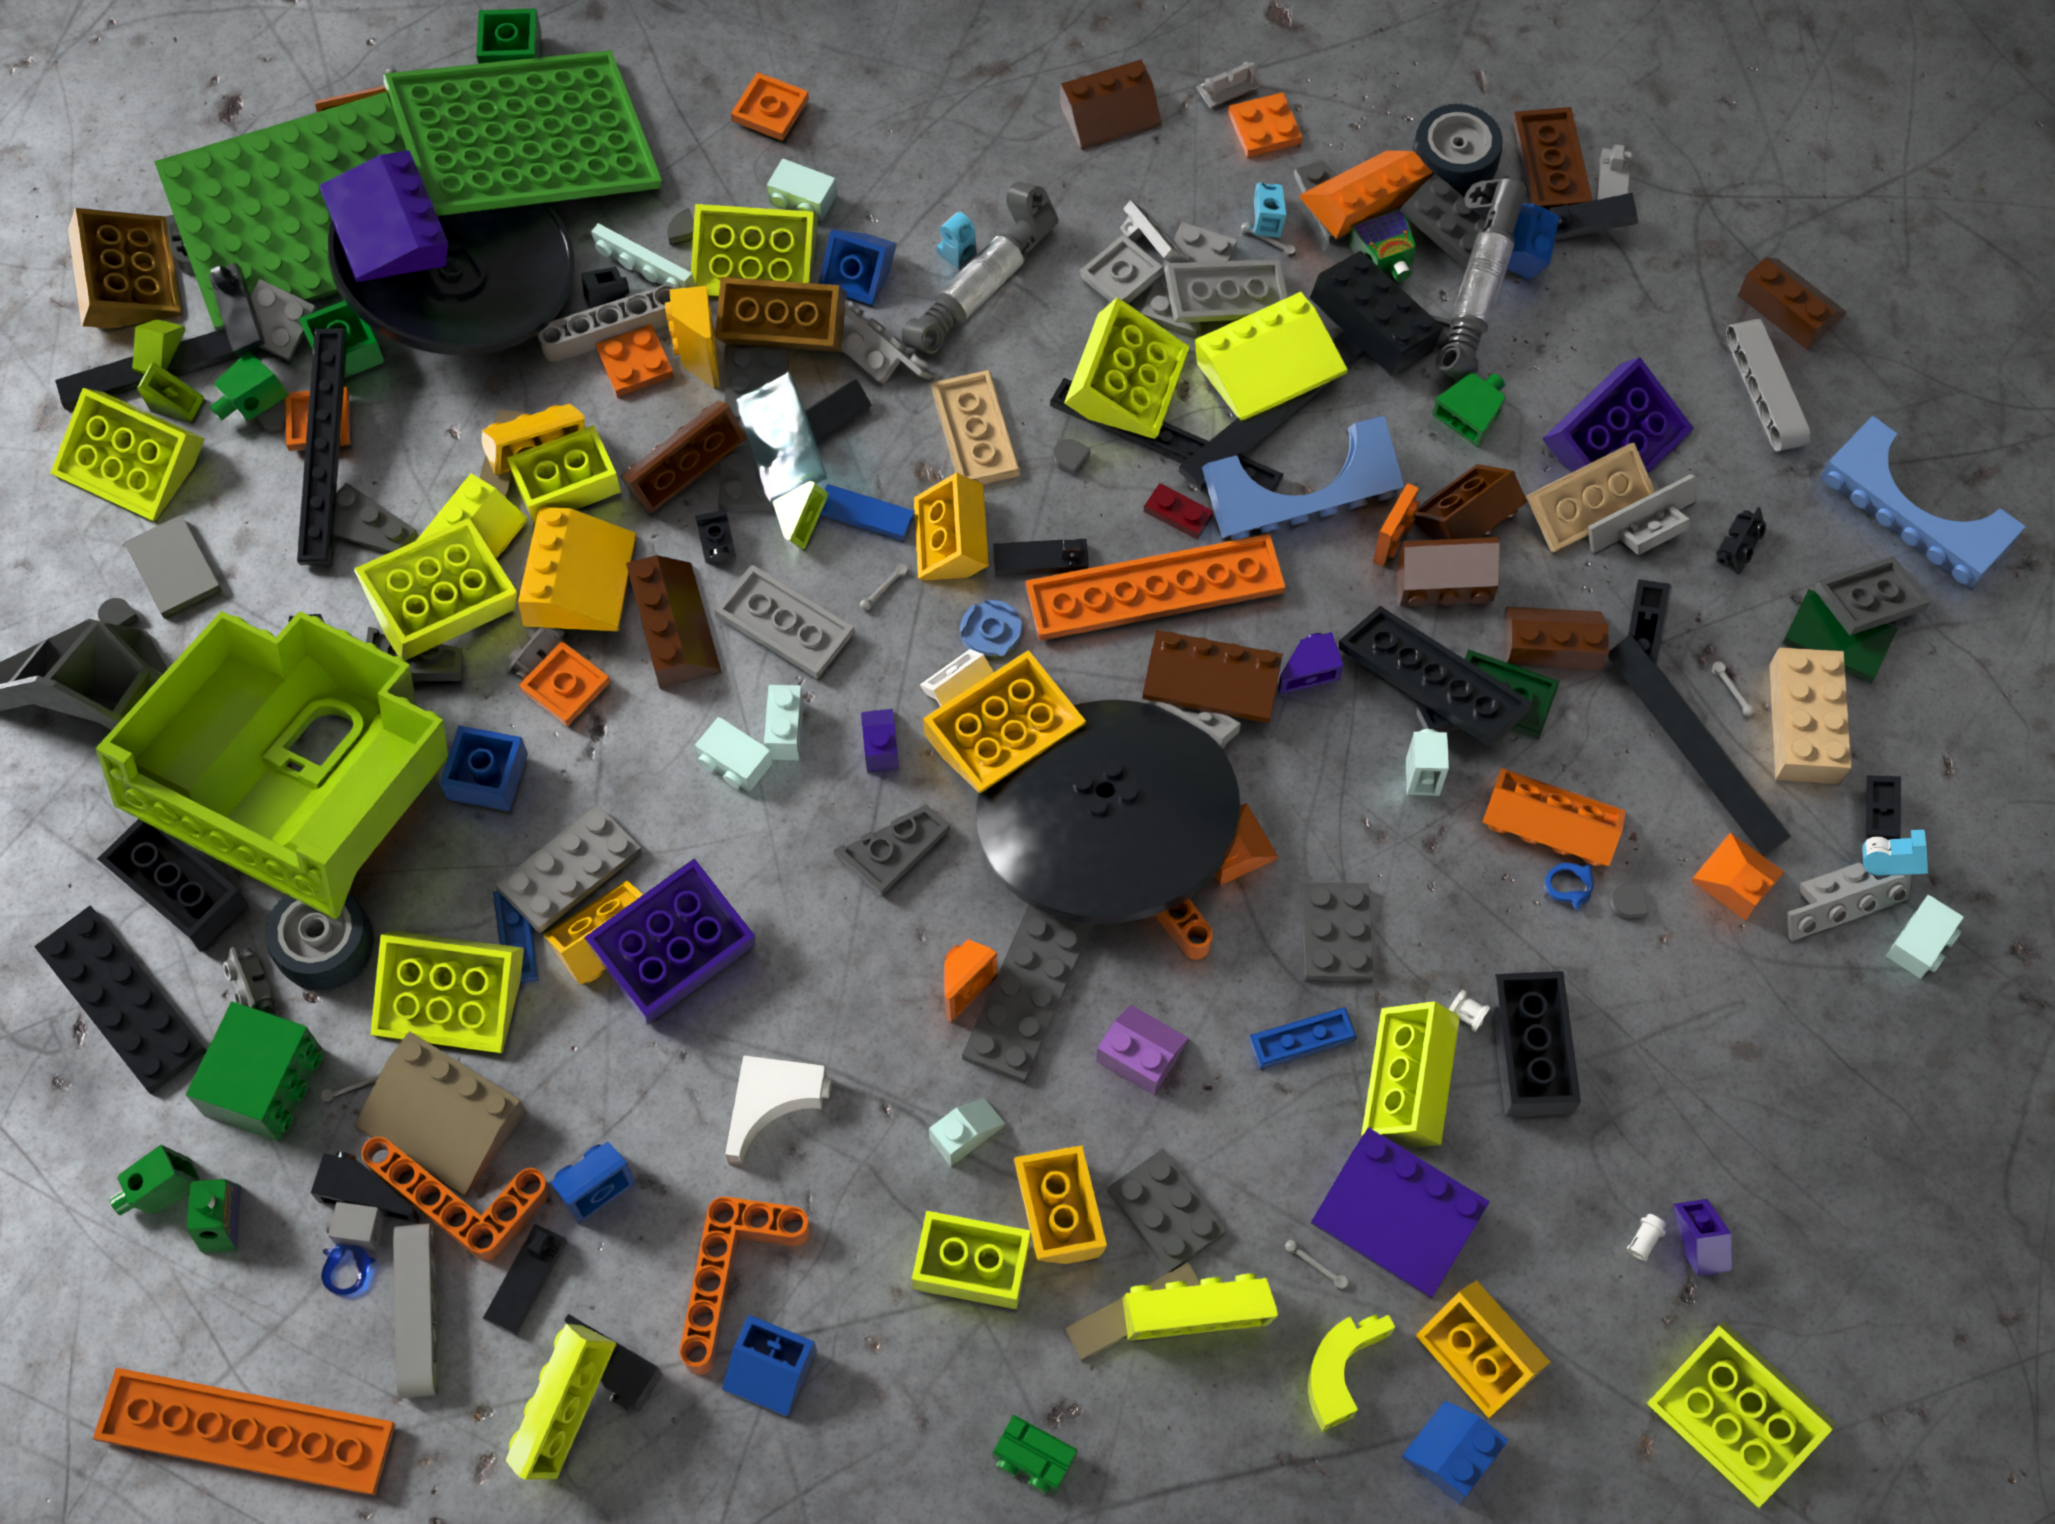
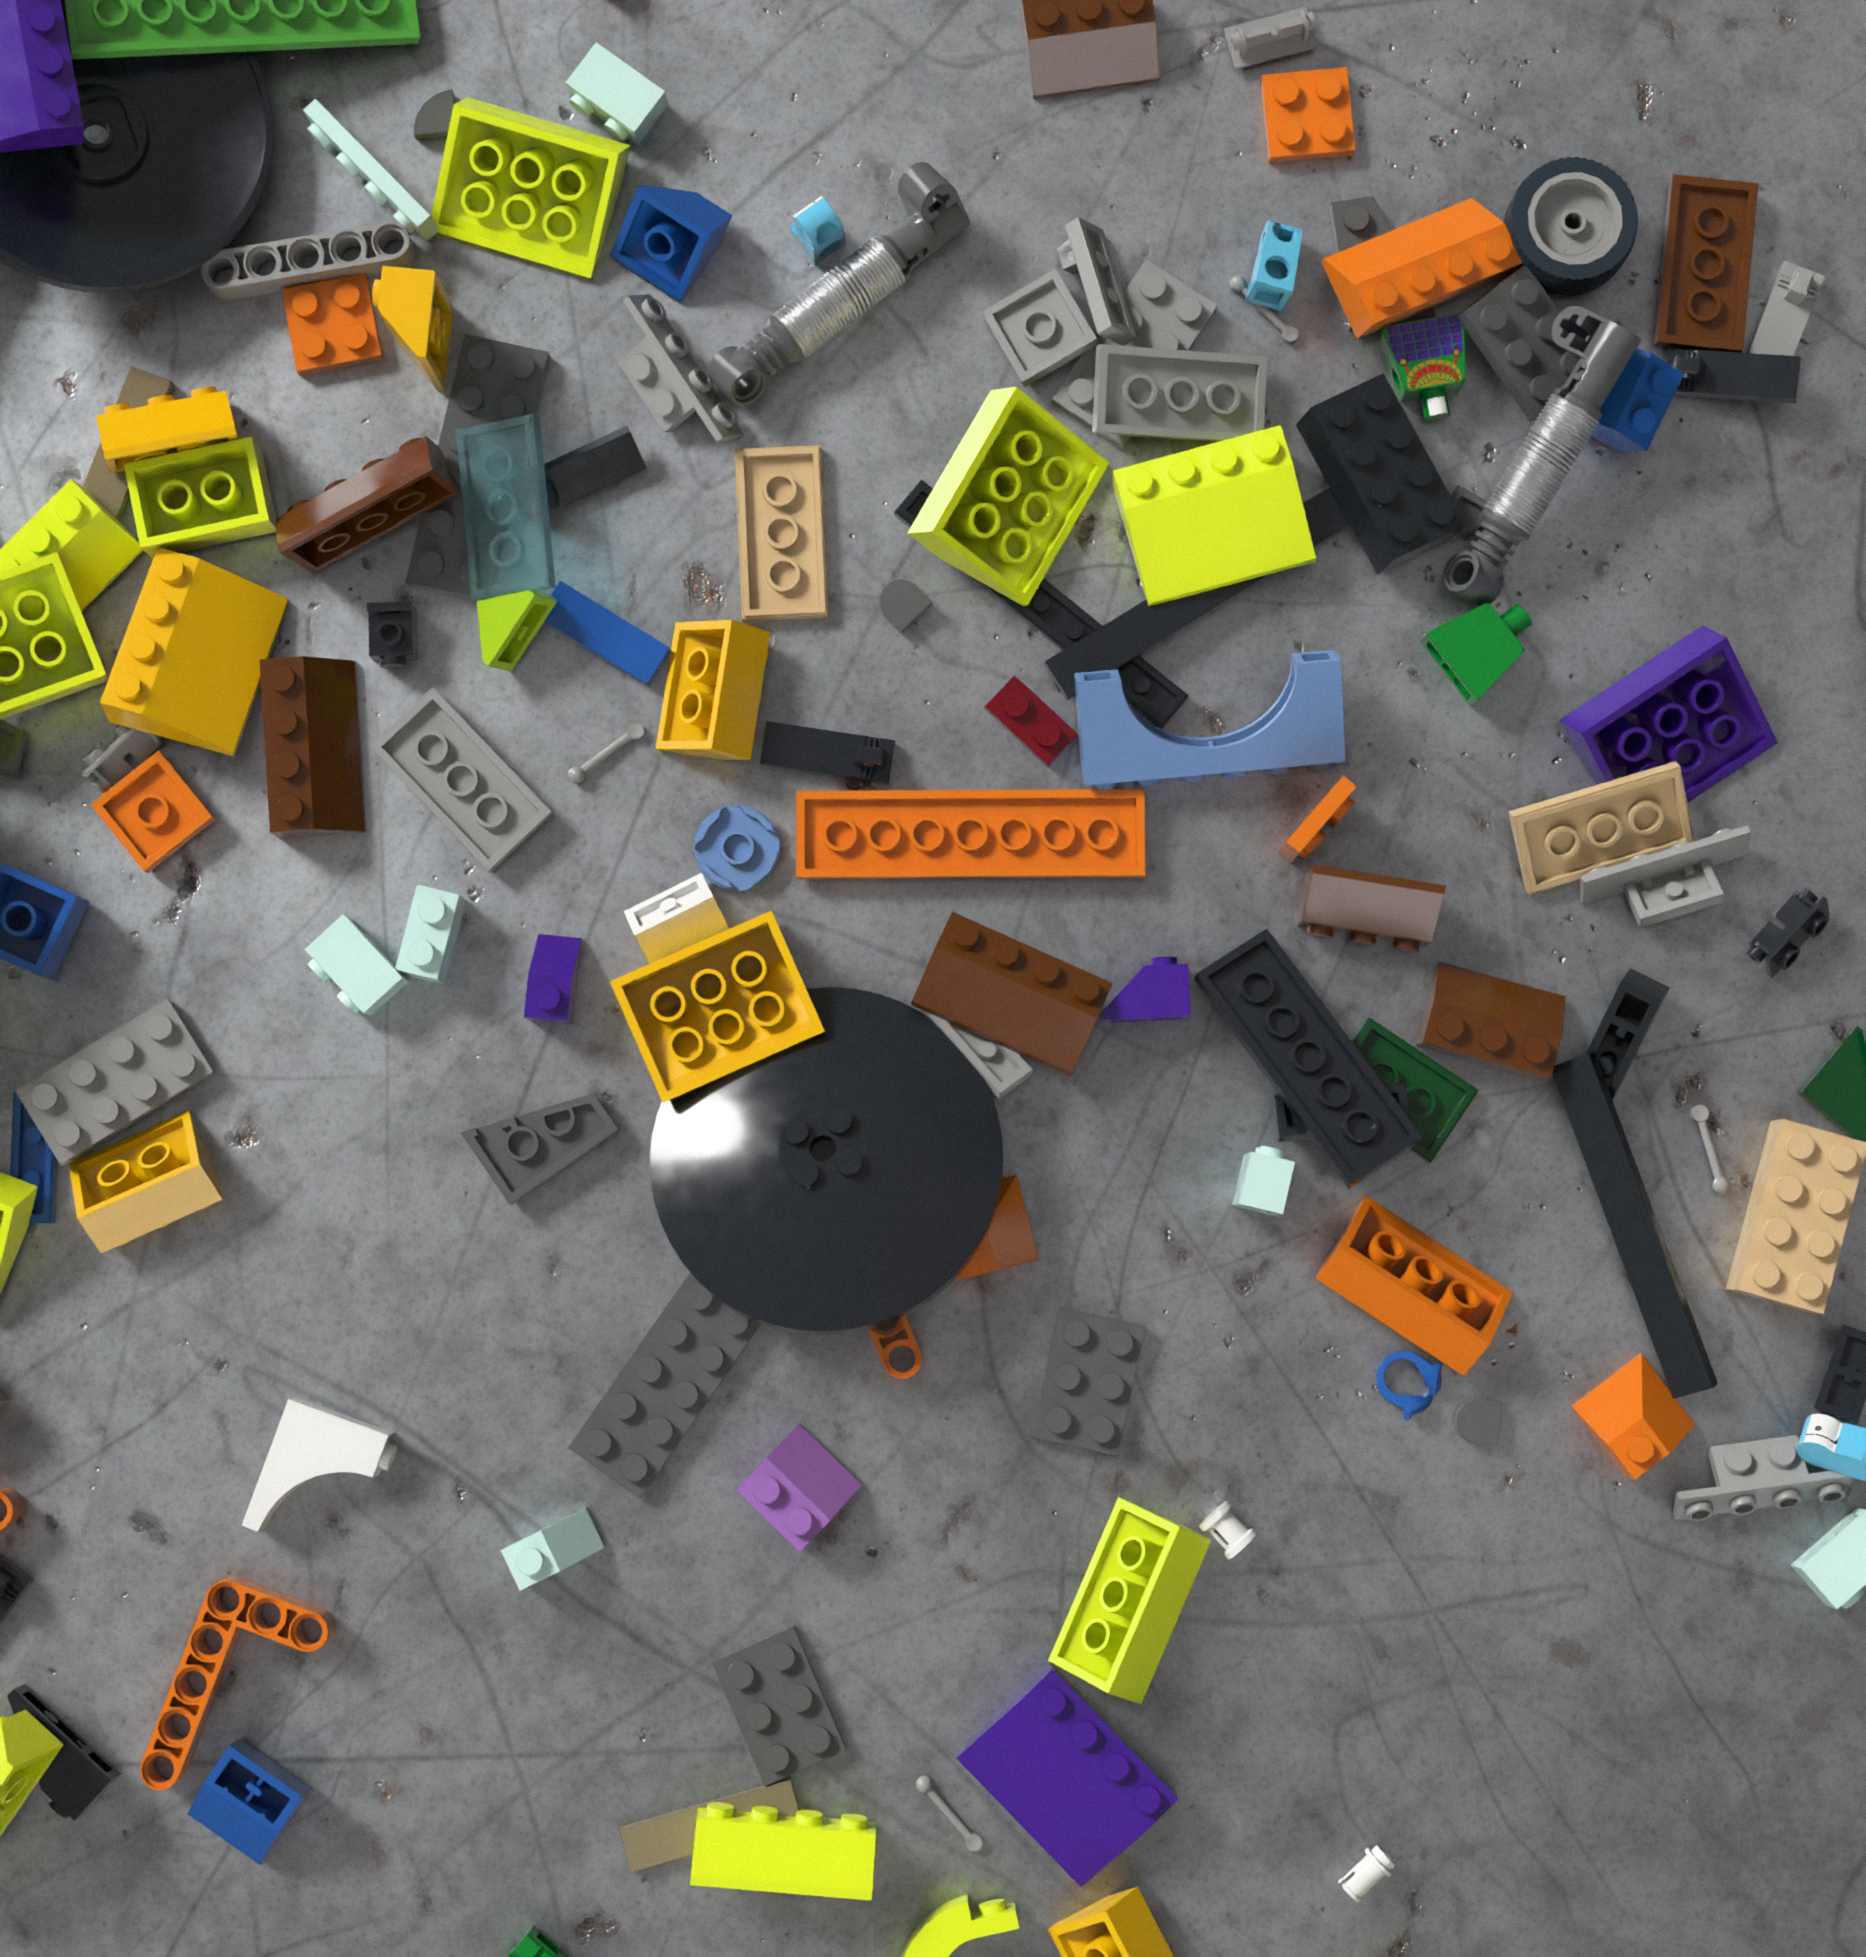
camera: 15 degrees right, 20 degrees up
blue slope [550,1141,636,1224] -> none
black brick [581,266,629,309] -> none
dark purple slope [584,858,755,1025] -> none
pearl gold brick [715,277,847,352] -> none
neon yellow brick [912,1211,1031,1310] -> none
orange slope [945,939,998,1023] -> none
yellow slope [1014,1145,1107,1264] -> none
blue tile [1249,1007,1357,1070] -> none
reddish brown slope [1414,464,1527,540] -> none
black brick [1489,971,1581,1117] -> none
dark purple slope [1674,1199,1732,1276] -> none

